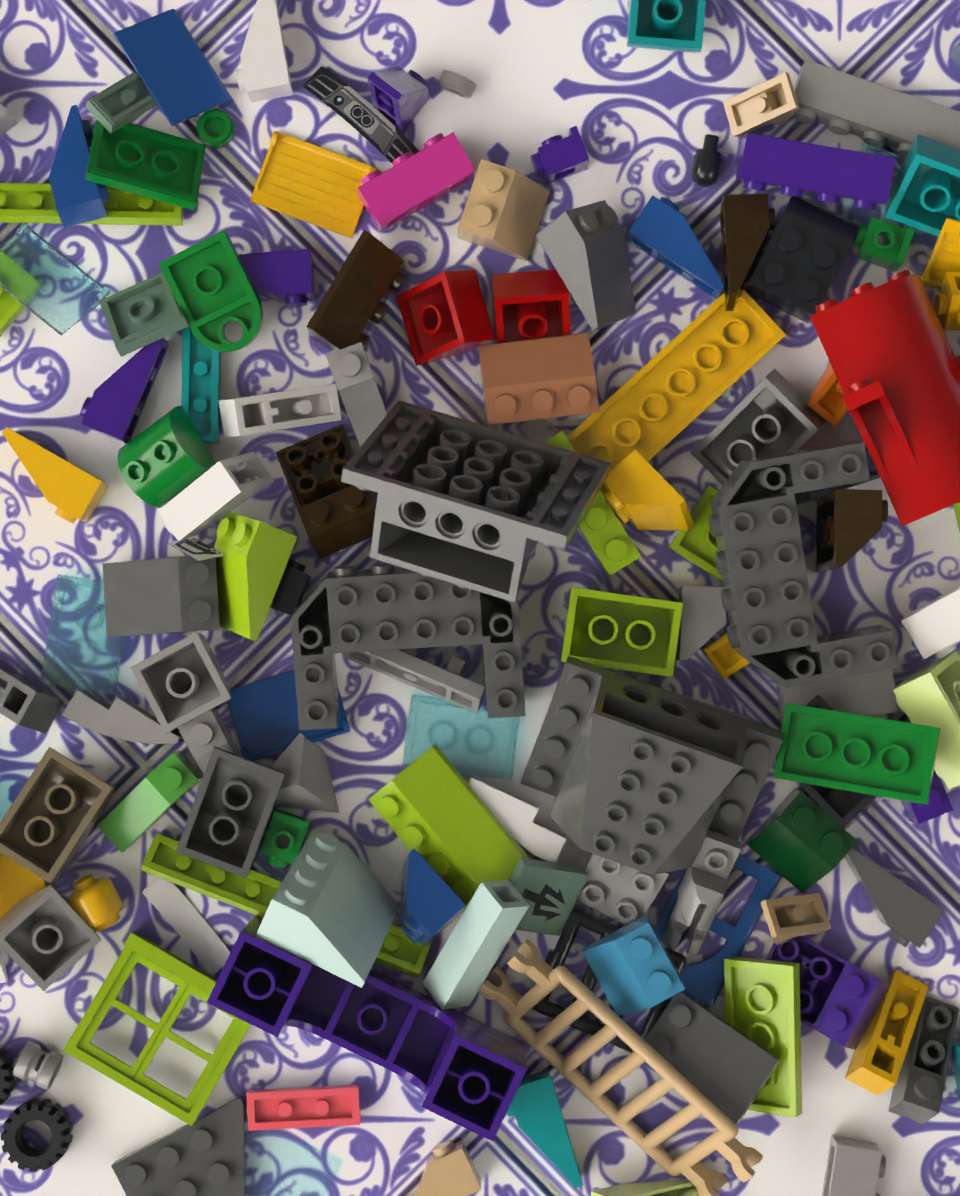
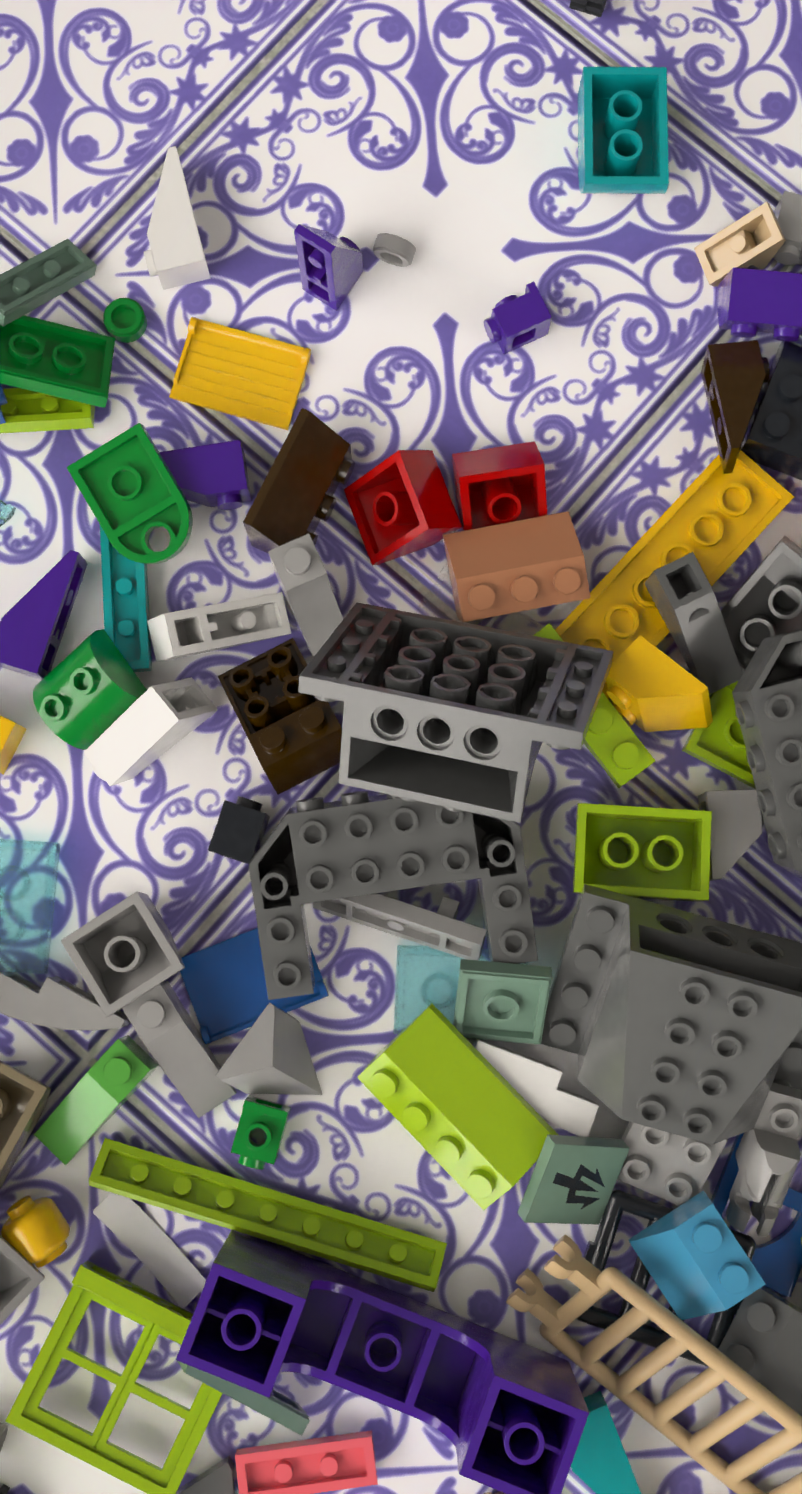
camera: 10 degrees left, 5 degrees down
sand green tile [99,272,189,357] -> none
dark grey slope [102,556,220,638] -> none
blue piece [113,9,233,126] -> none
sticker [168,537,225,561] -> none
dark grey slope [176,746,286,878] -> none
lime slope [214,511,298,642] -> none
light aqua slope [255,829,400,988] -> none
sticker [303,66,420,163] -> none
dark pink brick [358,132,476,232] -> none
blue slope [400,848,466,947] -> none
light aqua brick [423,880,529,1010] -> none
tan slope [458,159,550,261] -> none
dark grey slope [536,200,636,331] -> none
blue slope [626,195,725,299] -> none
black cylinder [691,134,723,187] -> none
yellow slope [703,633,750,680] -> none
none -> sand green tile [177,1361,310,1436]
none -> sand green tile [453,959,552,1045]
none -> dark grey slope [644,552,743,695]

